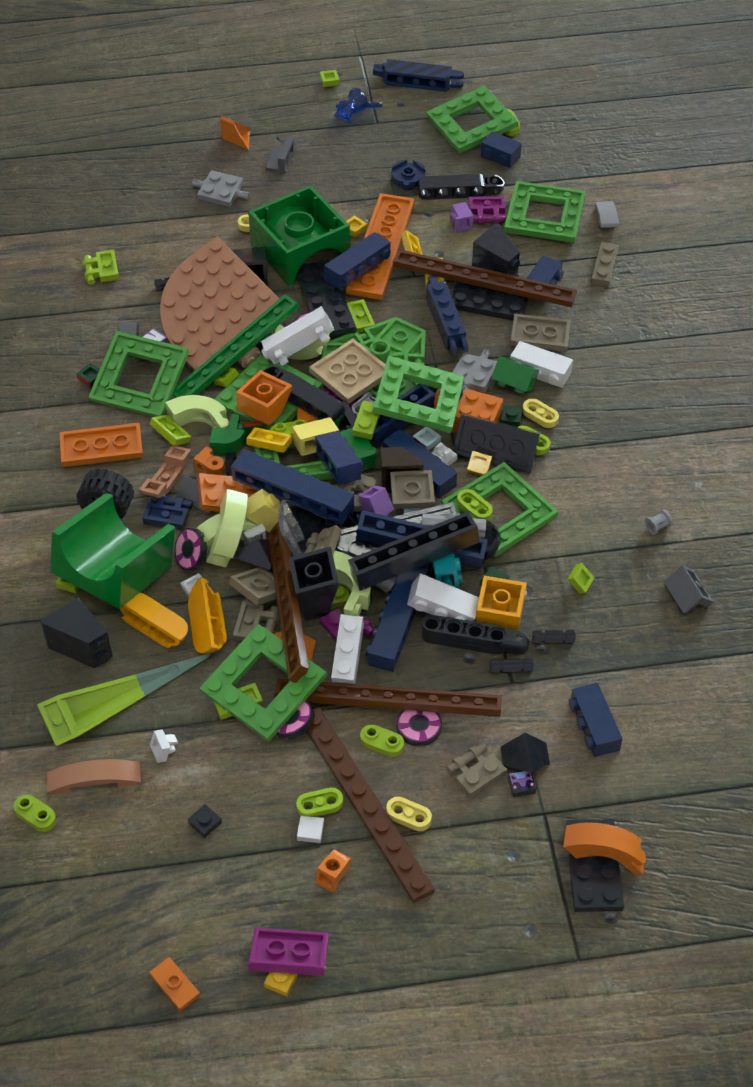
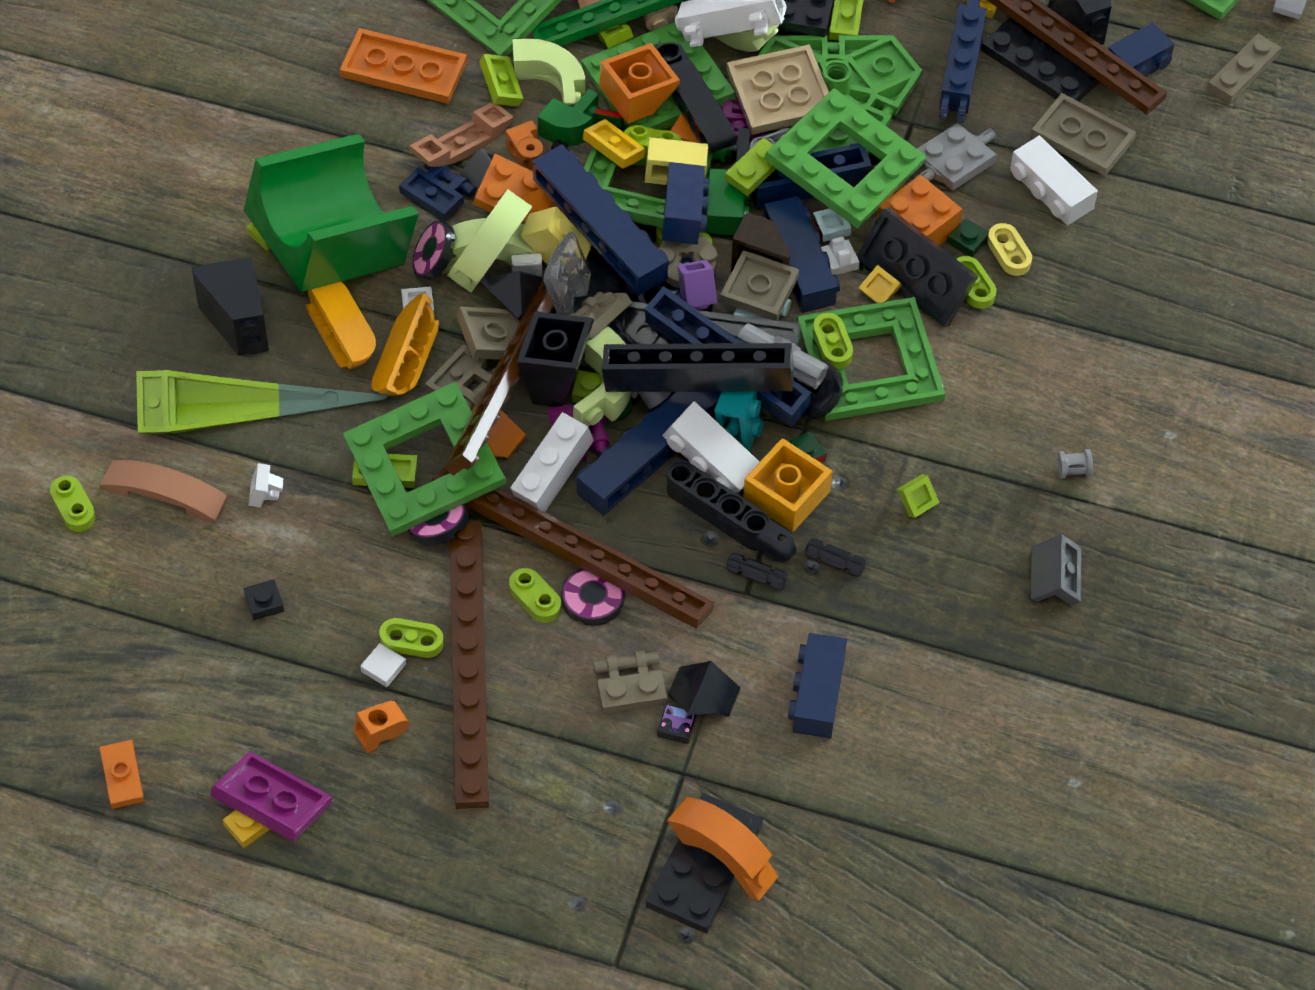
camera: 25 degrees right, 5 degrees up
black tyre [76,468,134,519] -> none
light yellow plate [386,797,432,831] -> none
green brick [491,356,539,394] -> none

